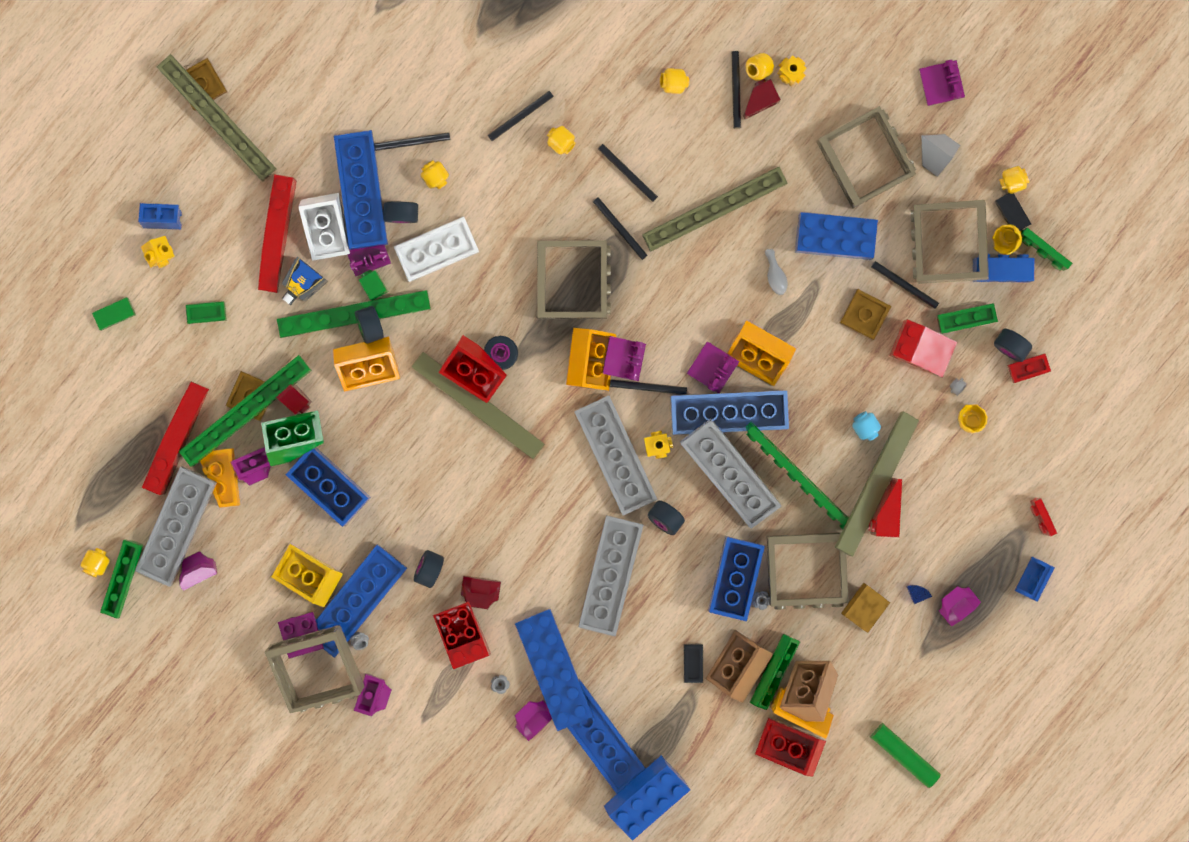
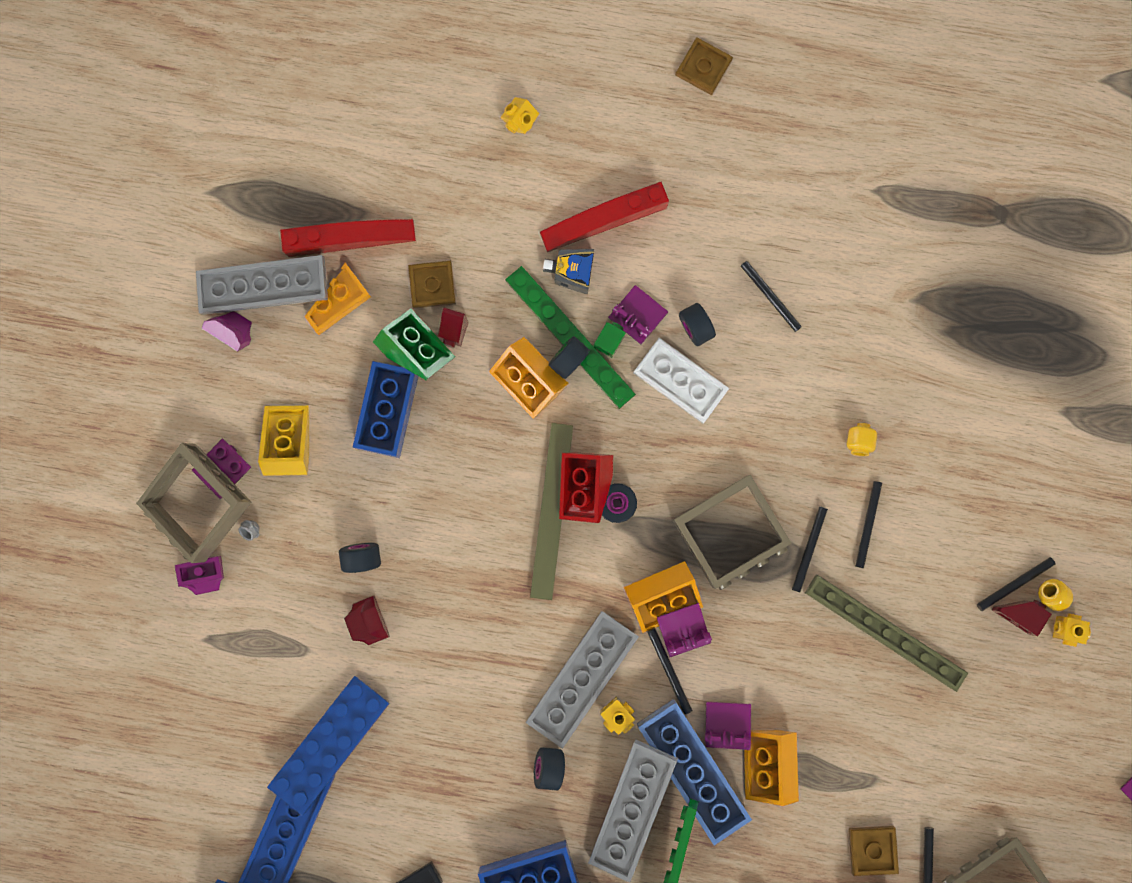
camera: 60 degrees right, 5 degrees down
yellow head [81,548,110,578] -> none
green tile [92,297,136,331] -> none
green brick [100,540,143,619] -> none
blue hinge [138,203,182,230] -> none
olive tile [157,54,277,182] -> none
green plate [179,355,312,467] -> none
green tile [186,301,227,324] -> none
magenta slope [230,447,272,486] -> none
white slope [298,193,350,261] -> none
blue plate [316,544,407,658] -> none
blue plate [334,130,388,250] -> none
yellow head [420,160,449,190] -> none
red slope [433,602,491,670] -> none
black bar [487,91,554,141] -> none
light grey plate [491,675,510,694] -> none
magenta slope [514,700,552,741] -> none
light grey plate [578,515,643,637] -> none
yellow head [660,68,689,94] -> none
light grey piece [765,249,788,295] -> none
blue brick [795,212,878,260] -> none
dark tan window [817,106,916,209] -> none
light grey slope [921,134,960,177] -> none

